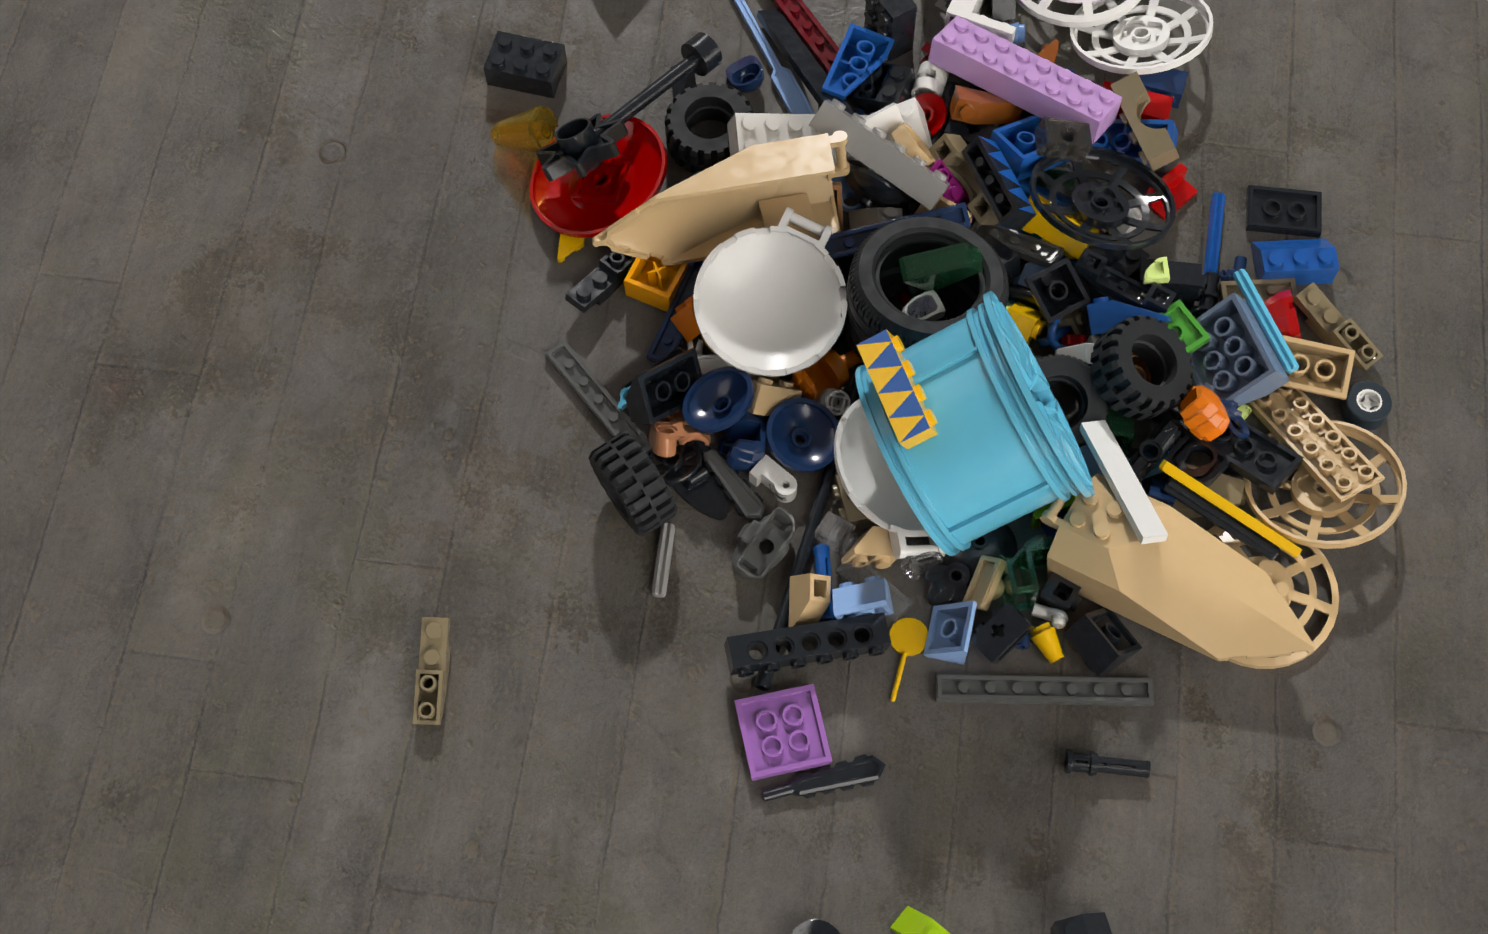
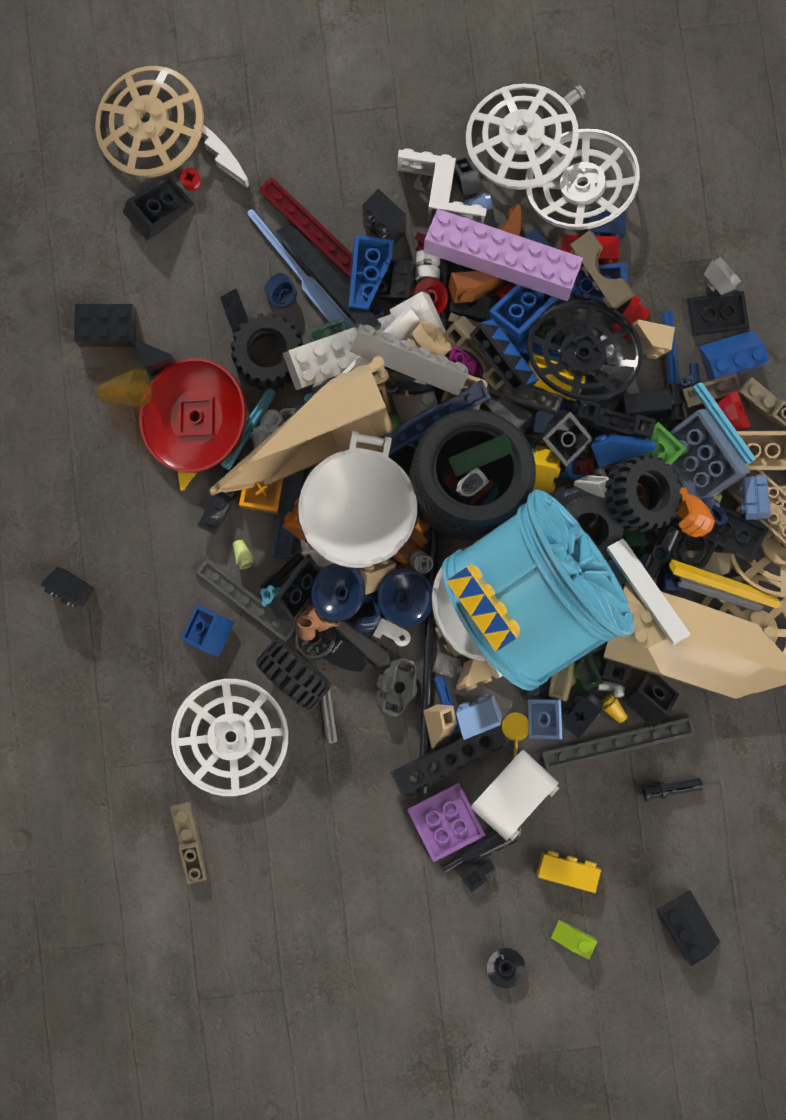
camera: 20 degrees left, 20 degrees up
black piece [536,32,723,181] -> none
clear smoke brick [1034,116,1092,162] -> none
yellowish green tile [1143,257,1170,284] -> none
none -> black slope [41,566,94,607]
none -> black slope [135,340,176,376]
none -> white dish [171,679,288,796]
none -> blue slope [181,605,235,657]
none -> yellowish green cone [233,540,254,570]
none -> black plate [460,859,495,892]
none -> white windscreen [471,750,559,841]
none -> yellow brick [536,850,601,893]
none -> tan slope [632,320,675,359]
none -> light grey cone [703,257,741,295]
none -> medium blue brick [738,475,771,520]

